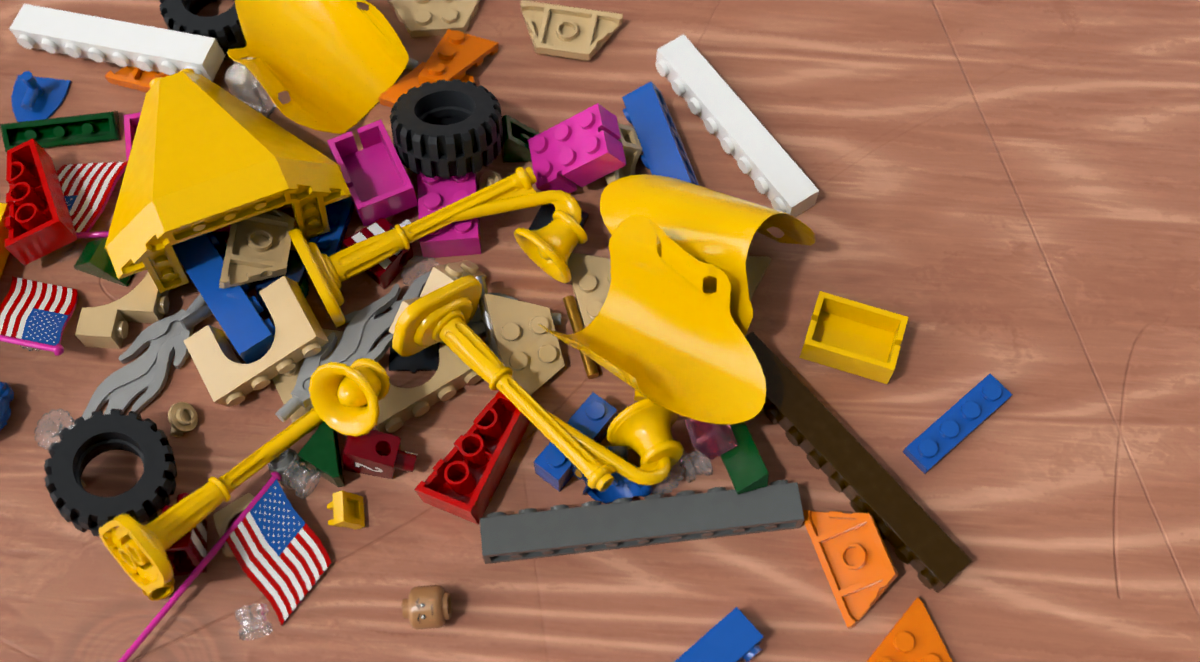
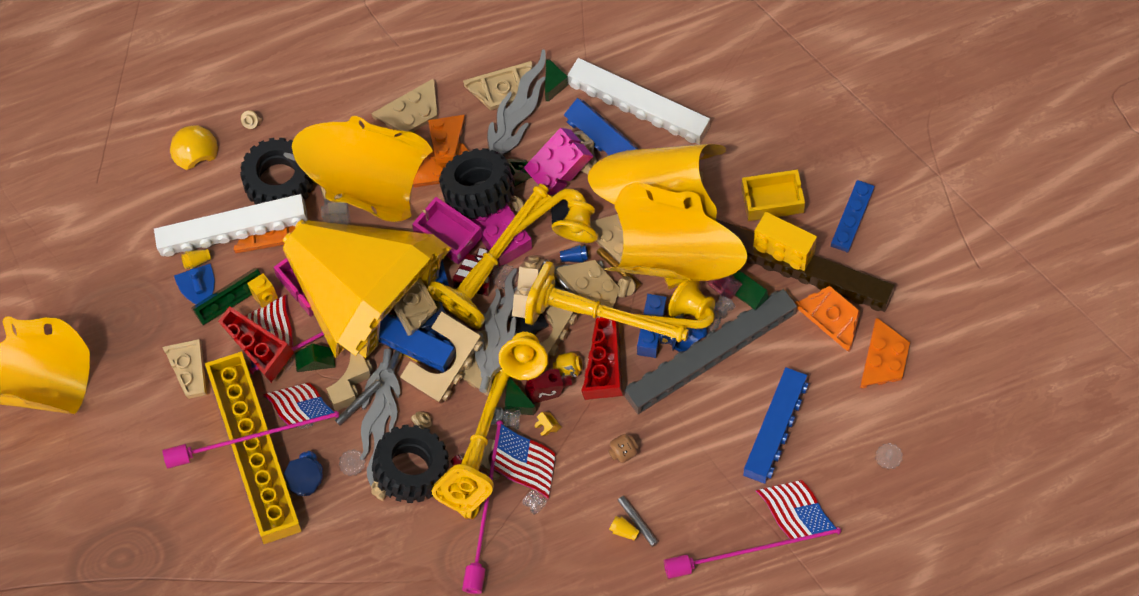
camera: 25 degrees left, 0 degrees up
none -> yellow cone [181,249,211,269]
none -> yellow brick [247,273,278,308]
none -> flat silver bar [335,379,382,425]
none -> light grey piece [487,49,546,155]
none -> dark green slope [545,60,568,101]
none -> yellow head [553,352,583,378]
none -> blue cone [560,244,589,263]
none -> tan plate [618,276,636,298]
none -> yellow piece [753,212,817,271]

